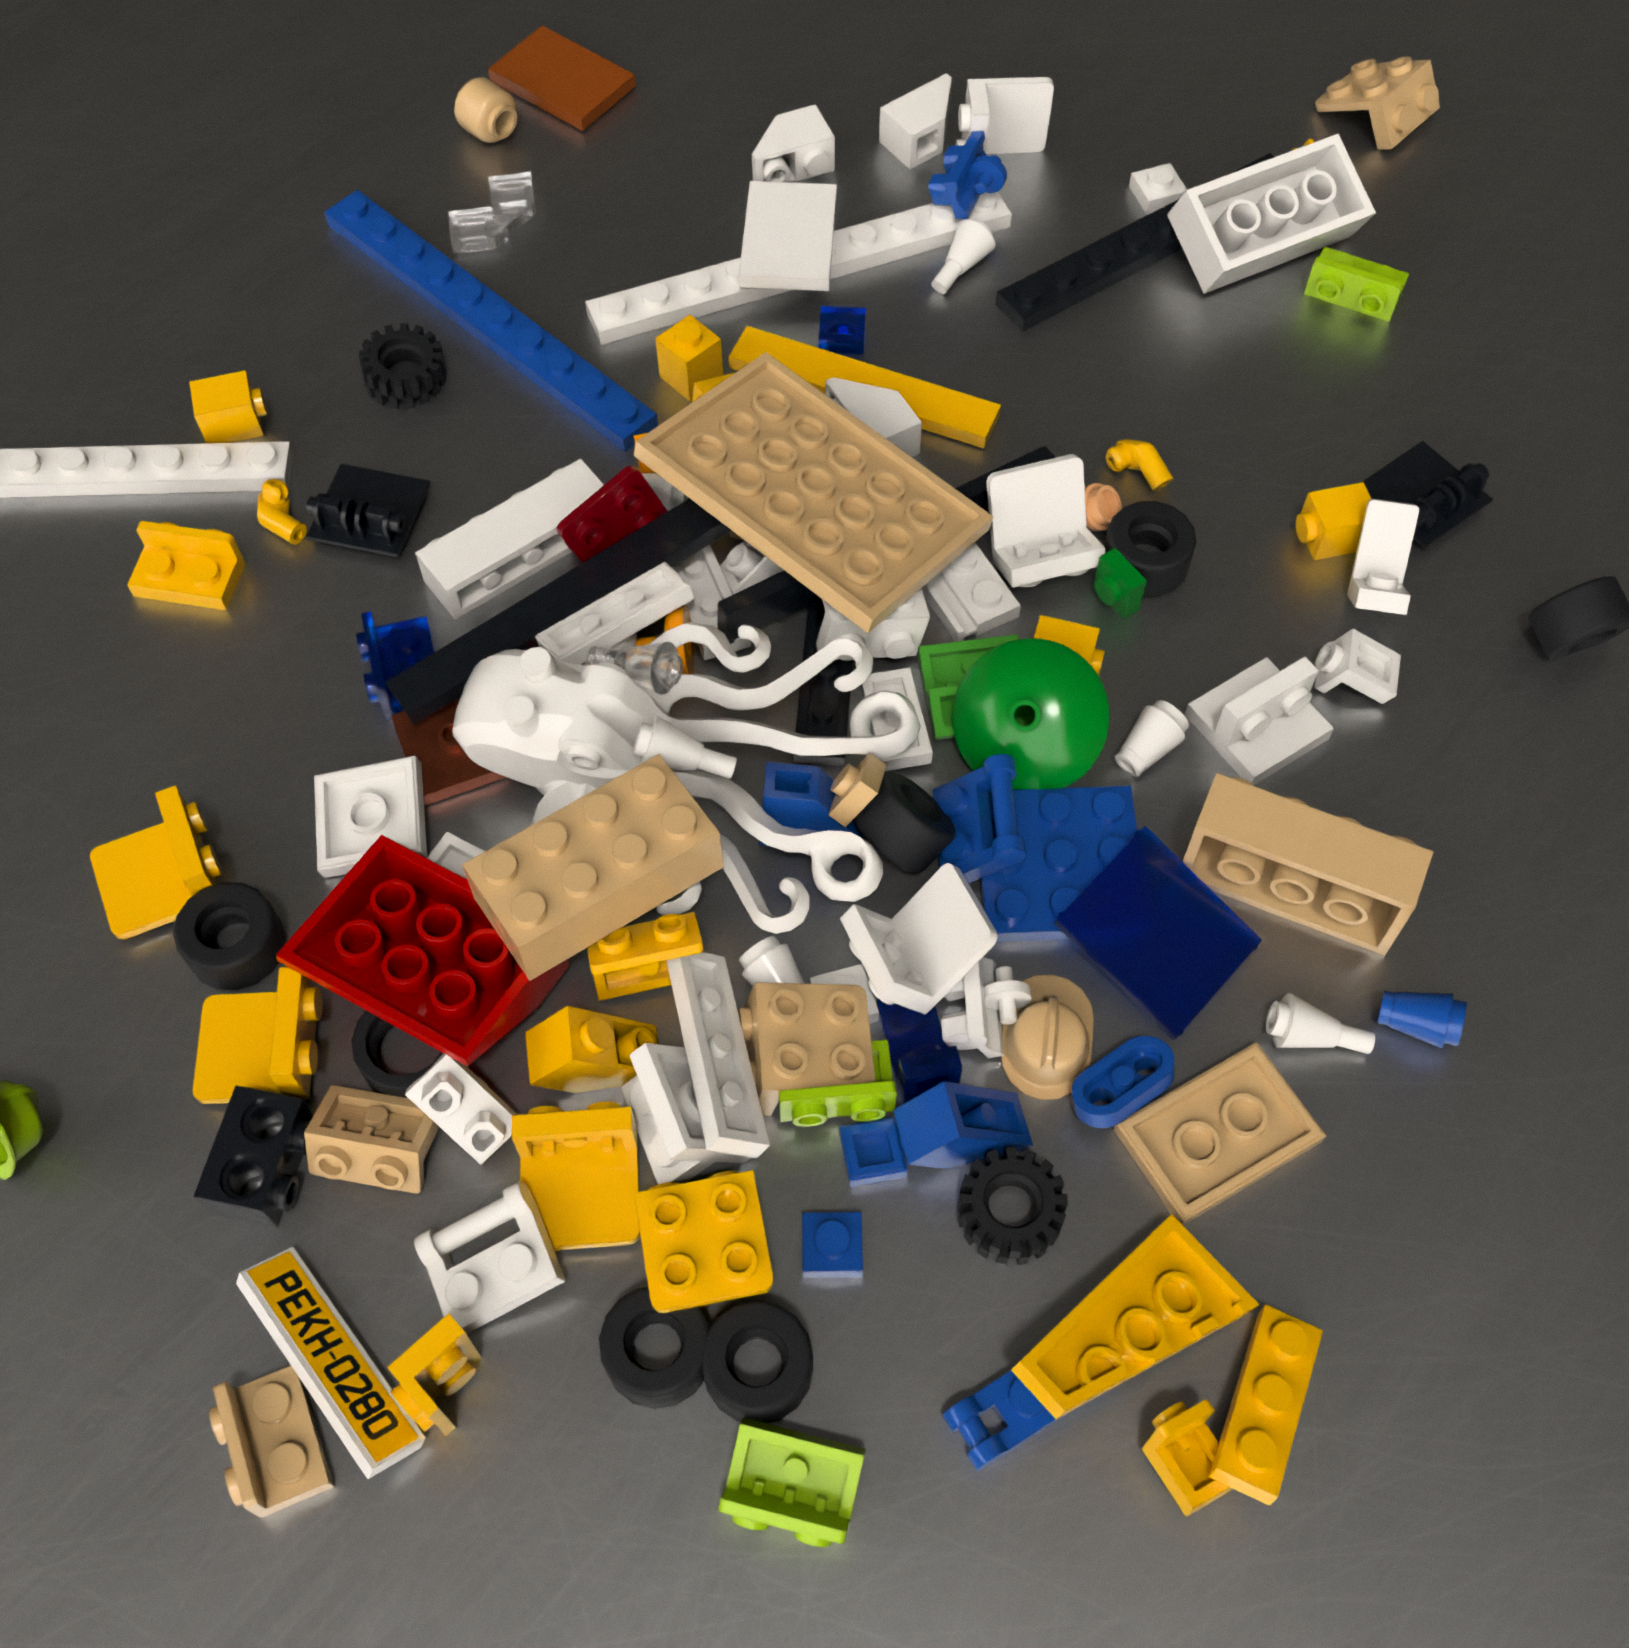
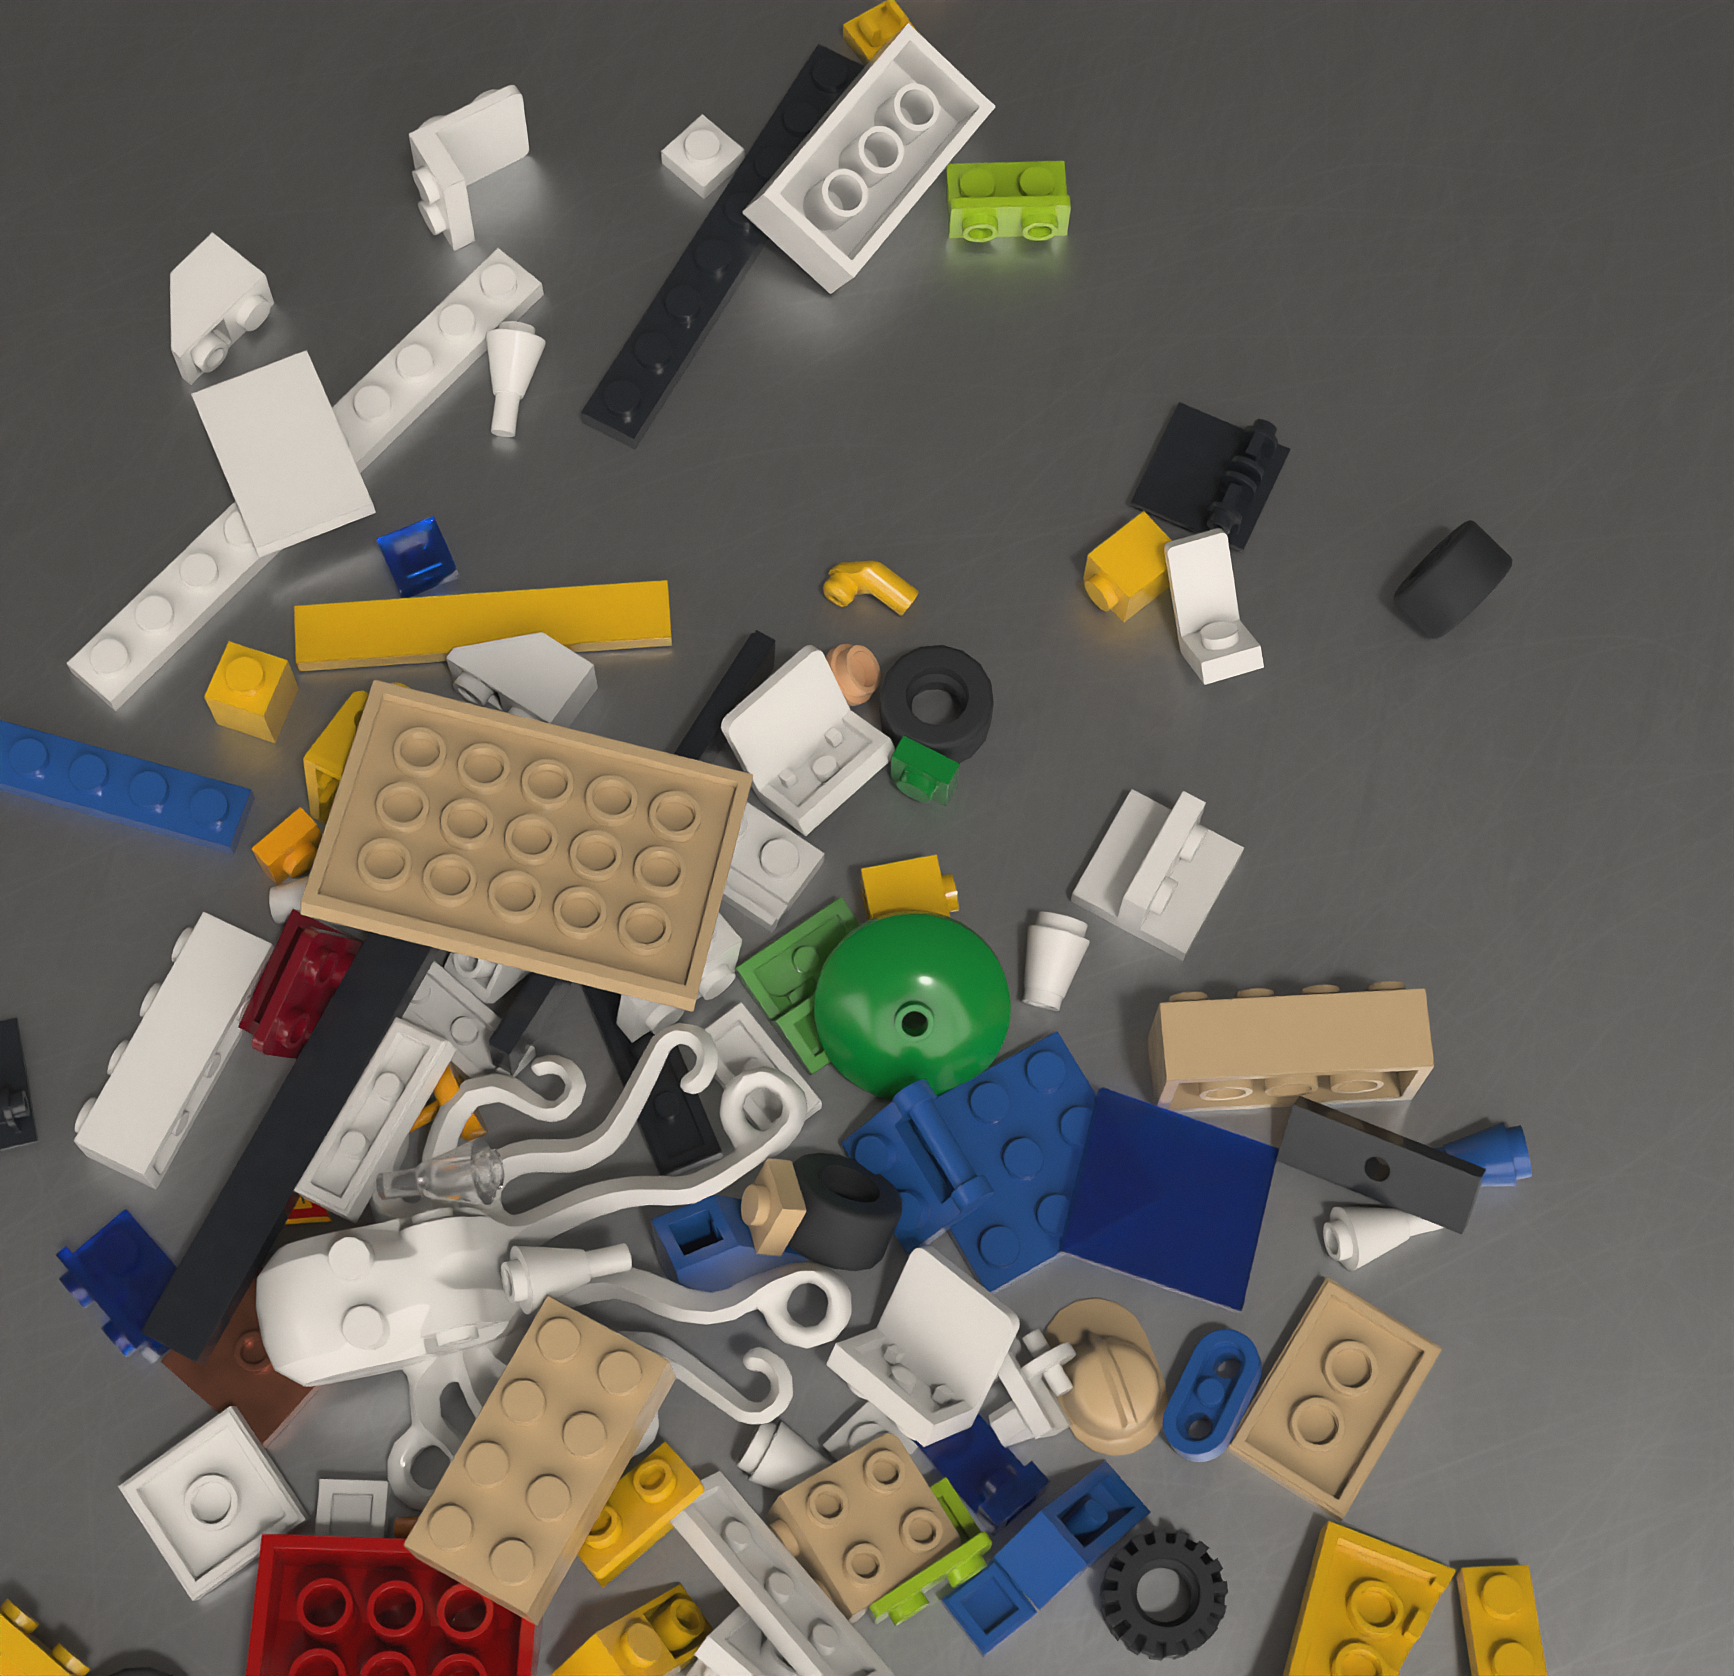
camera: 30 degrees left, 10 degrees up
white slope [879,73,952,170] -> none
blue hips [928,131,1007,219] -> none
white bracket [1314,629,1401,704] -> none
none -> black tile [1276,1096,1486,1234]

